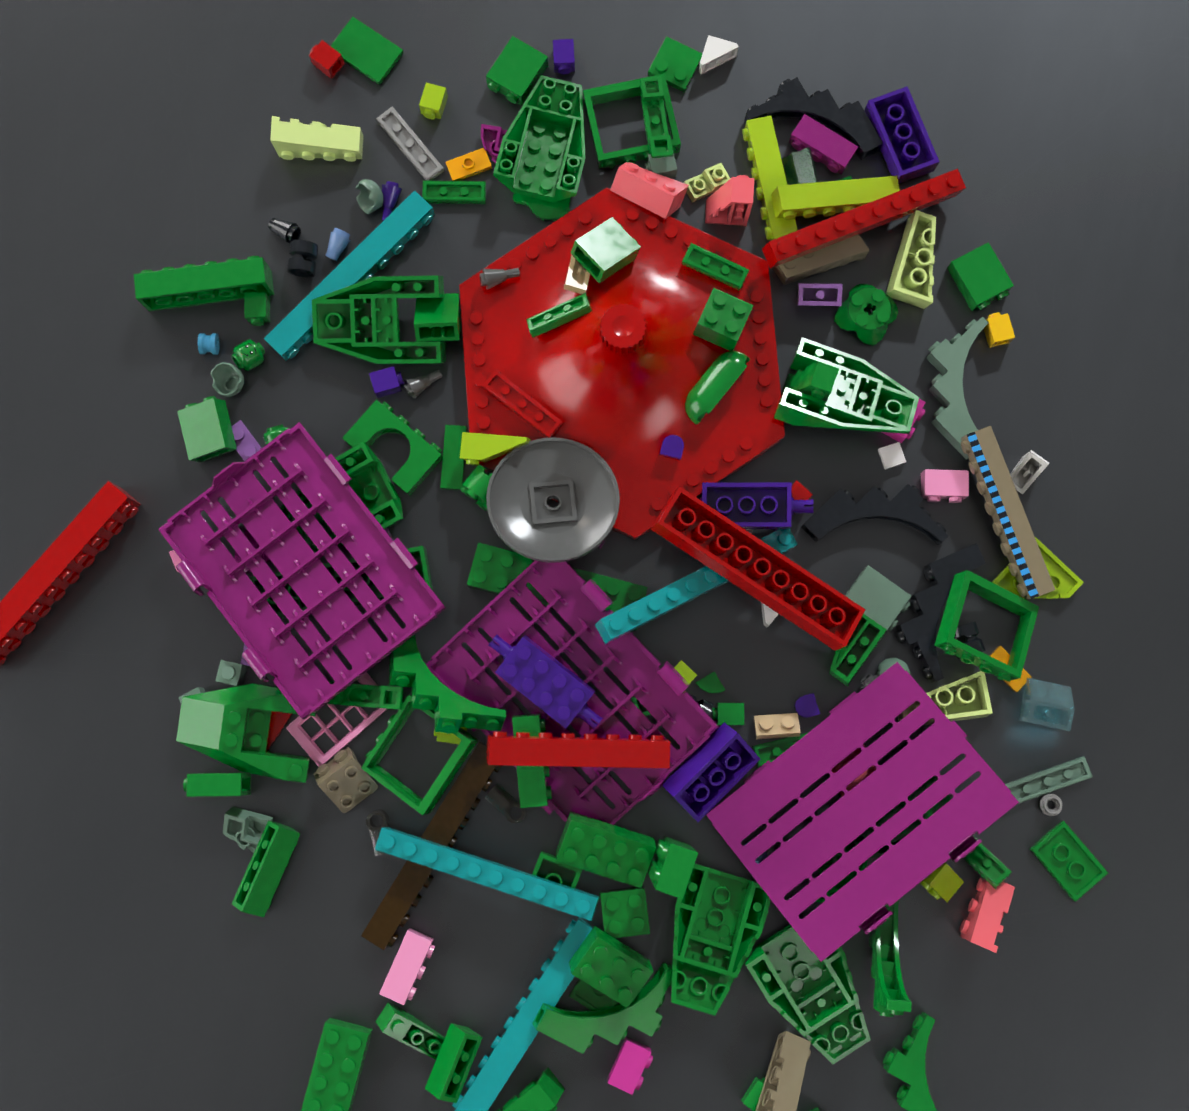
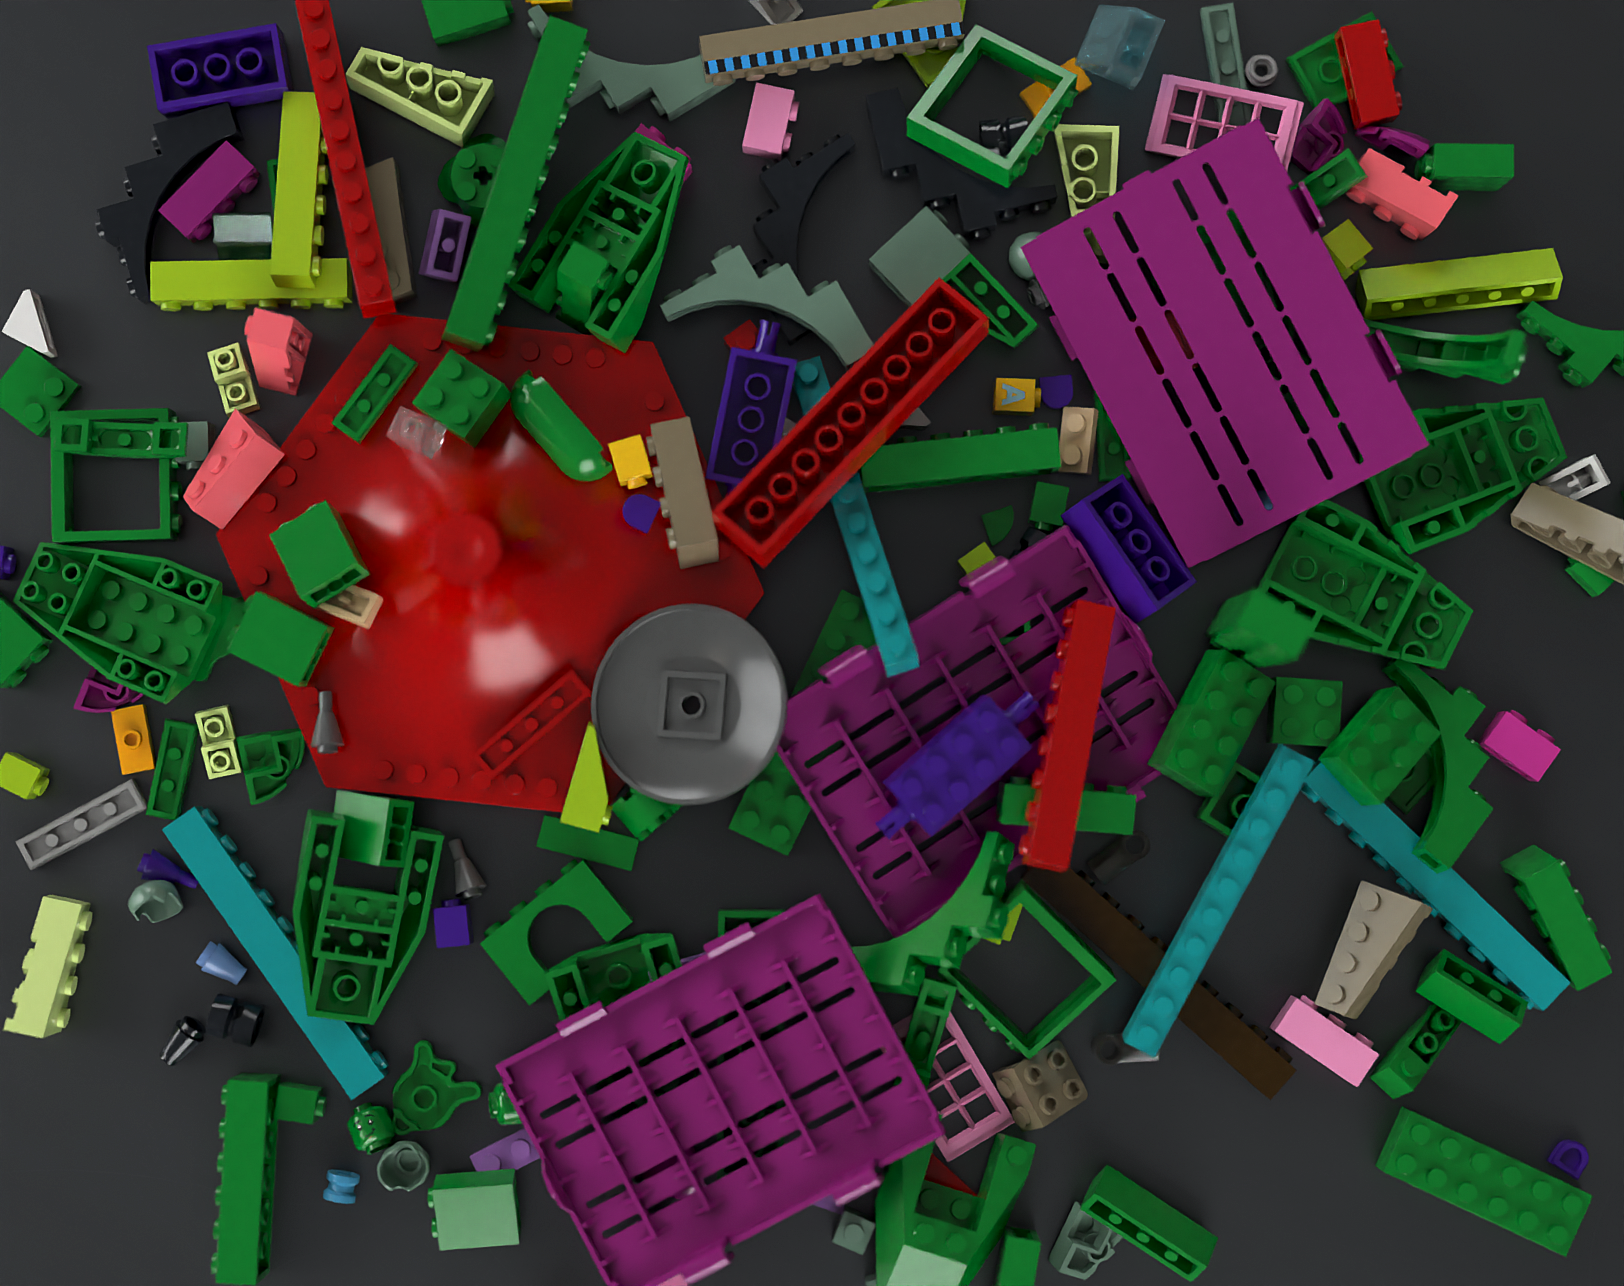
camera: 80 degrees left, 5 degrees up
green tile [526,293,592,338] -> none
white tile [878,442,906,470] -> none
none -> yellowish green slope [195,704,242,779]
none -> green brick [227,591,335,687]
none -> green brick [236,728,305,806]
none -> clear brick [386,406,446,459]
none -> green tile [392,1040,482,1136]
none -> green brick [441,16,590,352]
none -> yellow brick [608,435,653,489]
none -> dark tan wedge [646,417,719,569]
none -> sand green arch [660,245,873,370]
none -> green brick [859,423,1061,493]
none -> yellow brick [993,378,1041,416]
none -> bright pink piece [1145,74,1304,172]
none -> magenta brick [1290,98,1347,175]
none -> dark tan wedge [1314,880,1434,1020]
none -> red brick [1334,19,1402,130]
none -> magenta brick [1355,126,1430,159]
none -> lime brick [1355,248,1563,320]
none -> green brick [1414,143,1514,191]
none -> white slope [1539,454,1611,500]

